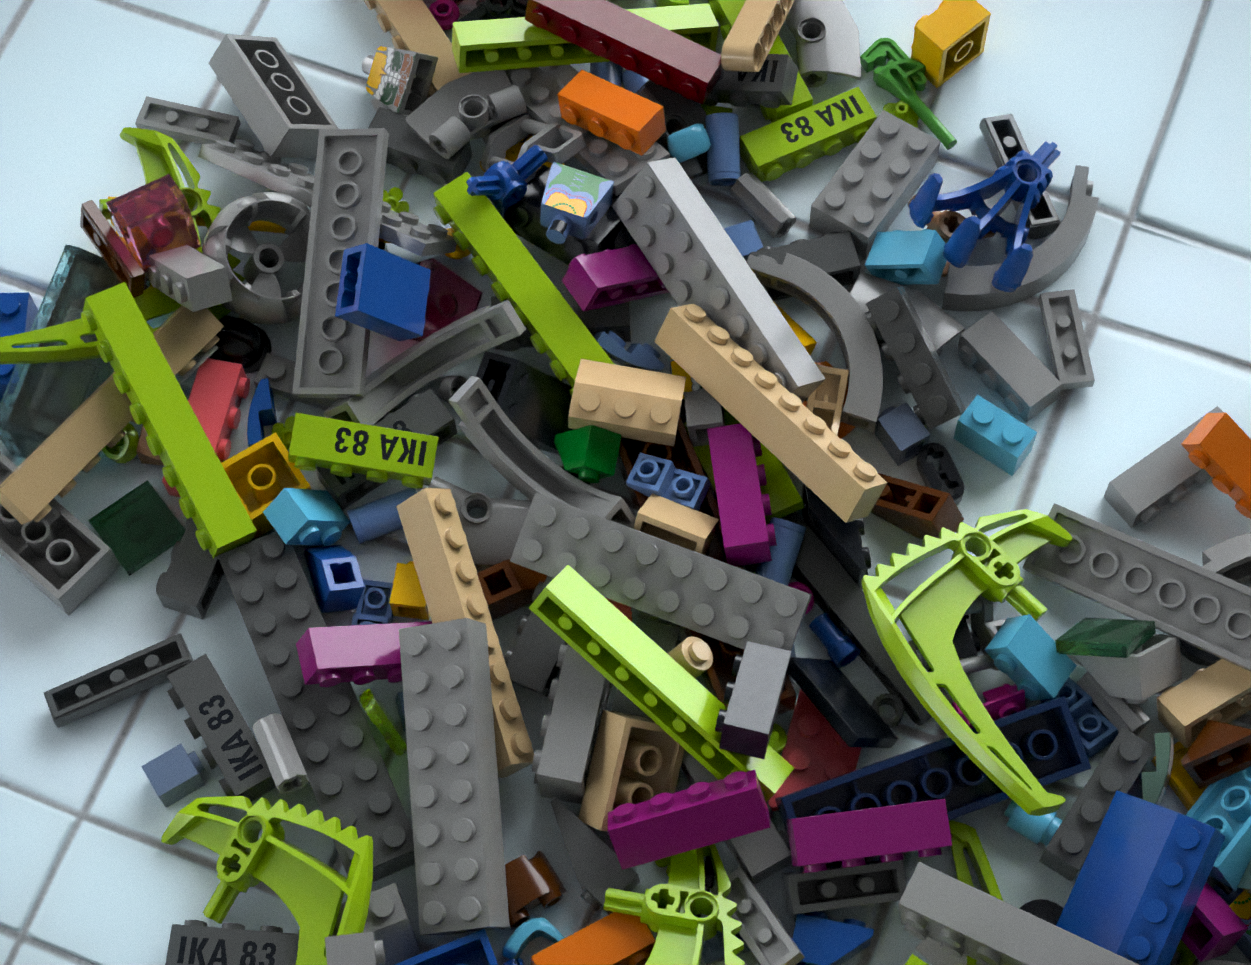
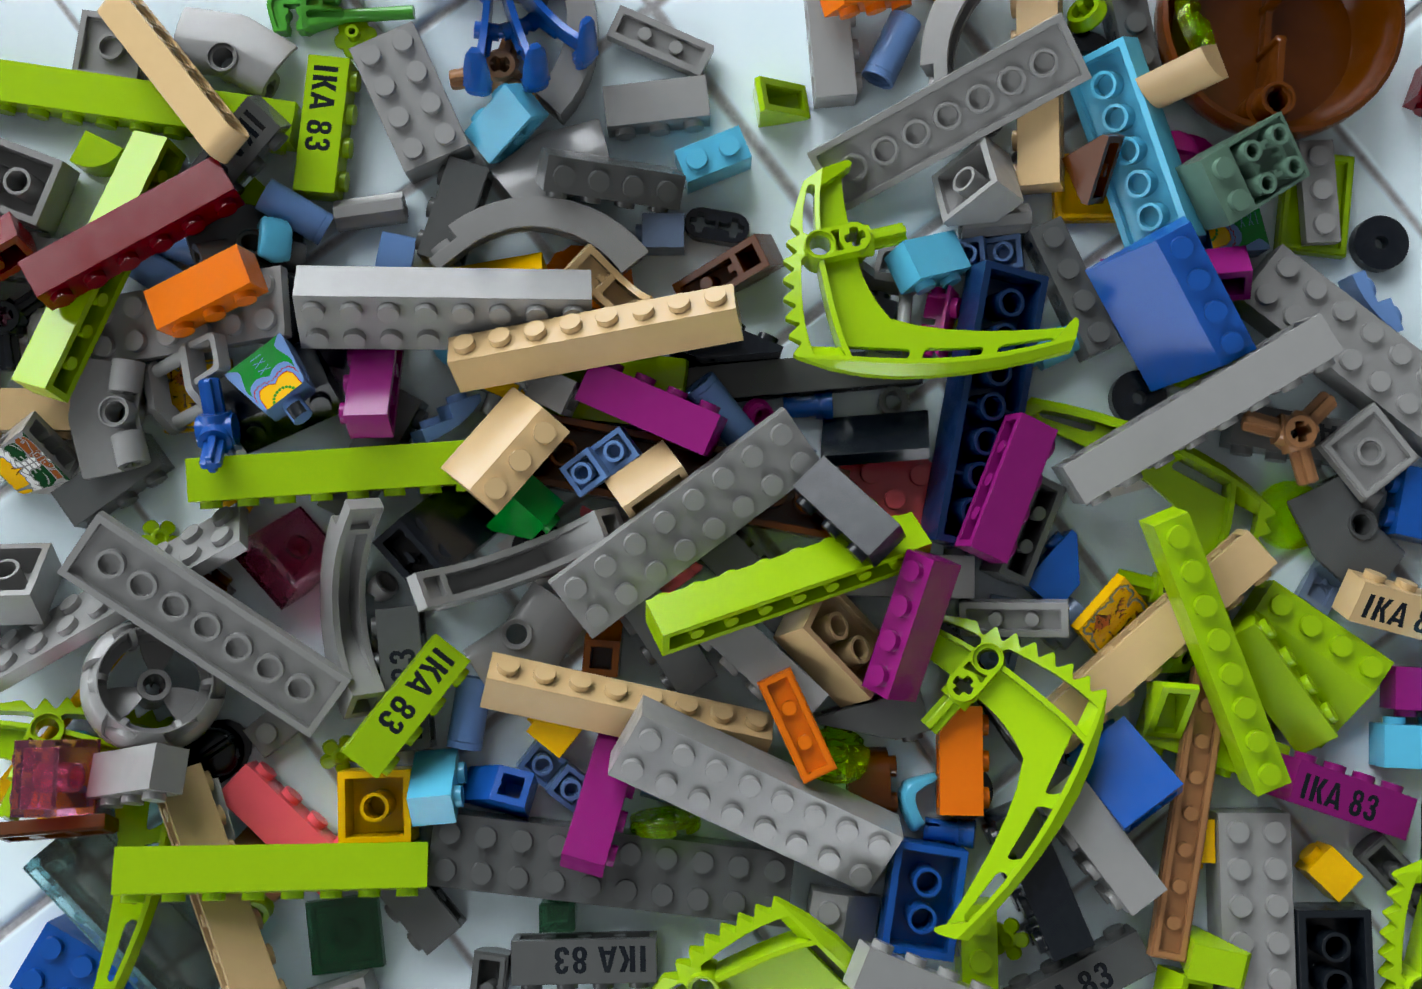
camera: 65 degrees left, 20 degrees up
blue slope [247,378,277,447] -> none
light grey axle [252,713,309,794] -> none
blue brick [335,243,431,341] -> none
tan brick [667,636,713,679] -> none
clear green tile [1055,617,1156,658] -> none
sand green slope [1141,732,1174,806] -> none
none -> clear green slope [539,899,578,933]
none -> lime slope [753,76,811,128]
none -> orange tile [757,666,838,784]
none -> clear neon green tile [817,726,870,784]
none -> medium blue pin [862,10,921,89]

